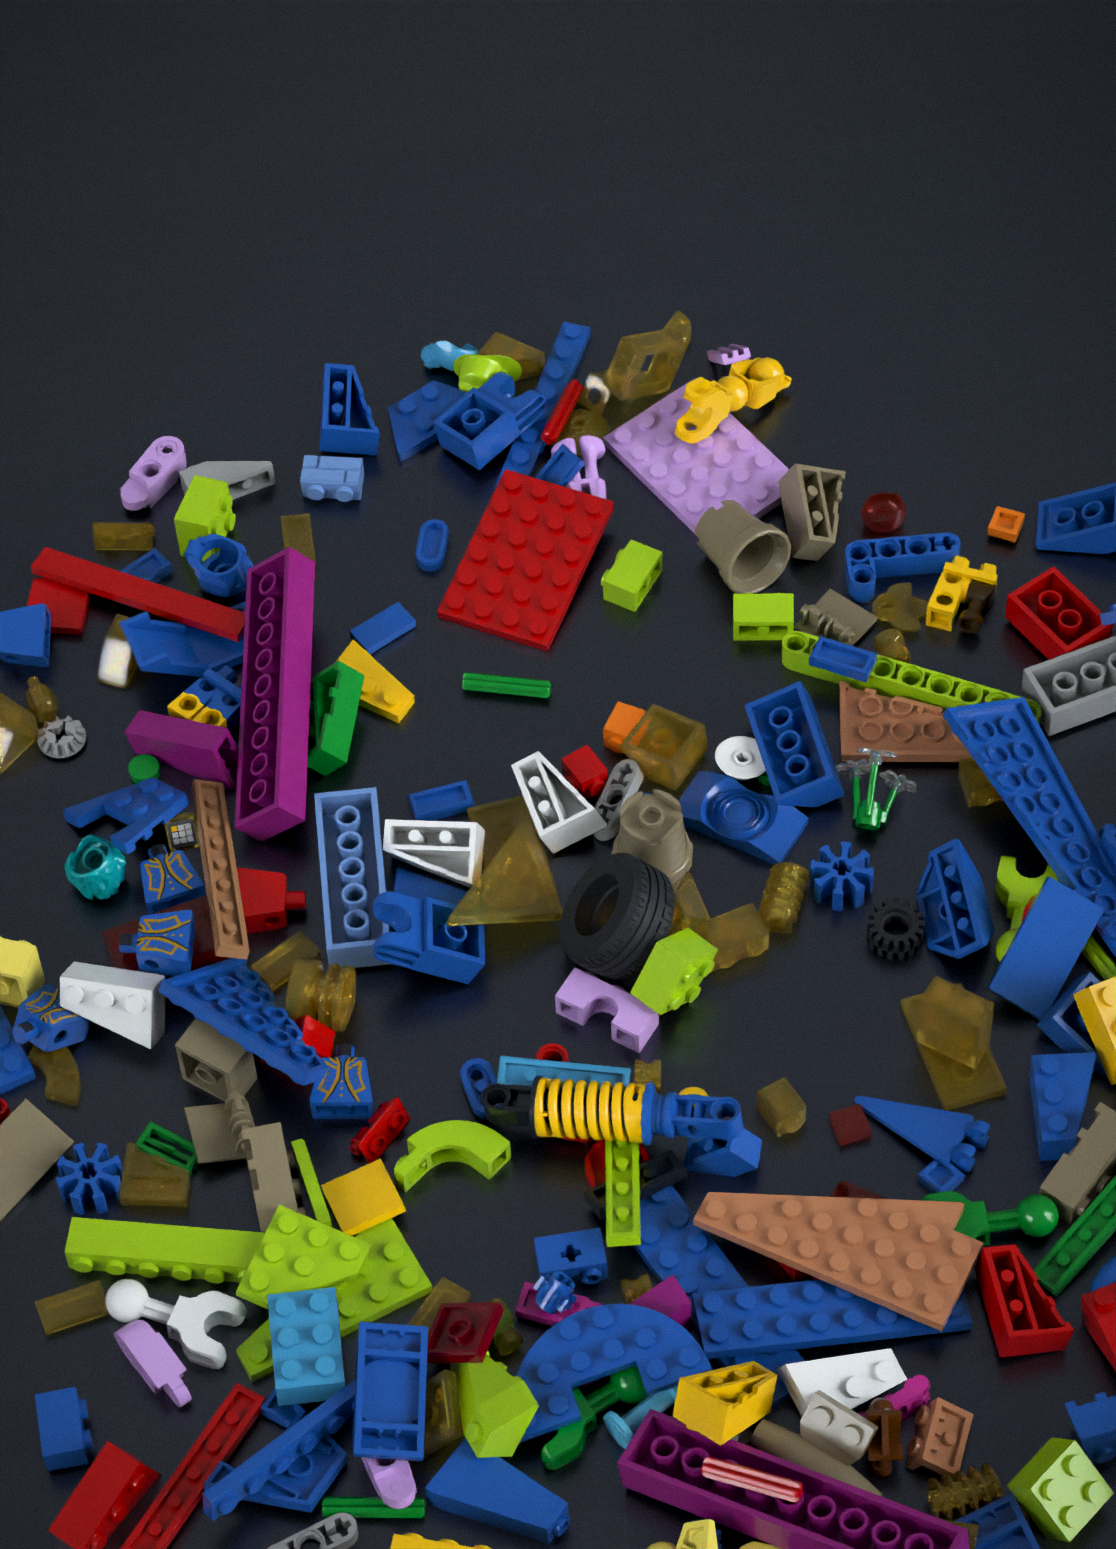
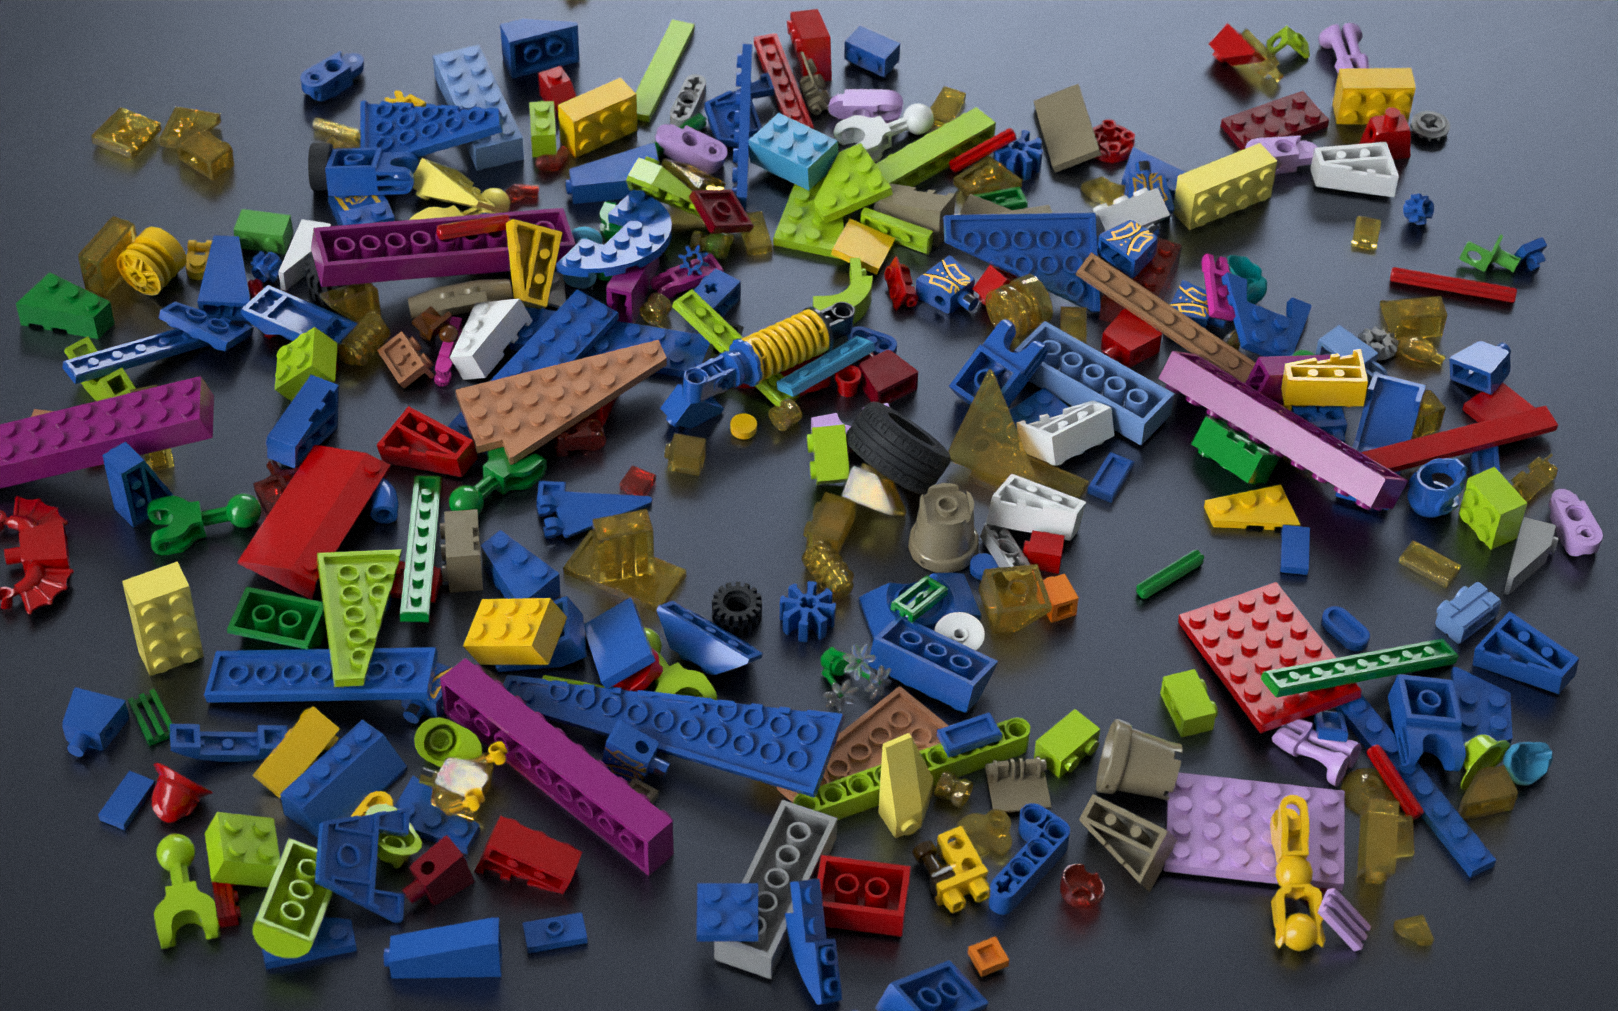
camera: 130 degrees right, 5 degrees down
blue slope [353,1322,428,1461] -> none
none -> dark tan hinge [800,52,831,115]
none -> dark red torso [858,350,919,404]
none -> light yellow wedge [878,733,934,839]
none -> green tile [891,575,948,623]
none -> red axle [949,128,1017,172]
none -> dark pink hinge [1201,254,1236,321]
none -> green tile [1261,638,1459,698]
none -> yellow wedge [1281,349,1368,407]
none -> medium blue brick [1315,325,1388,386]

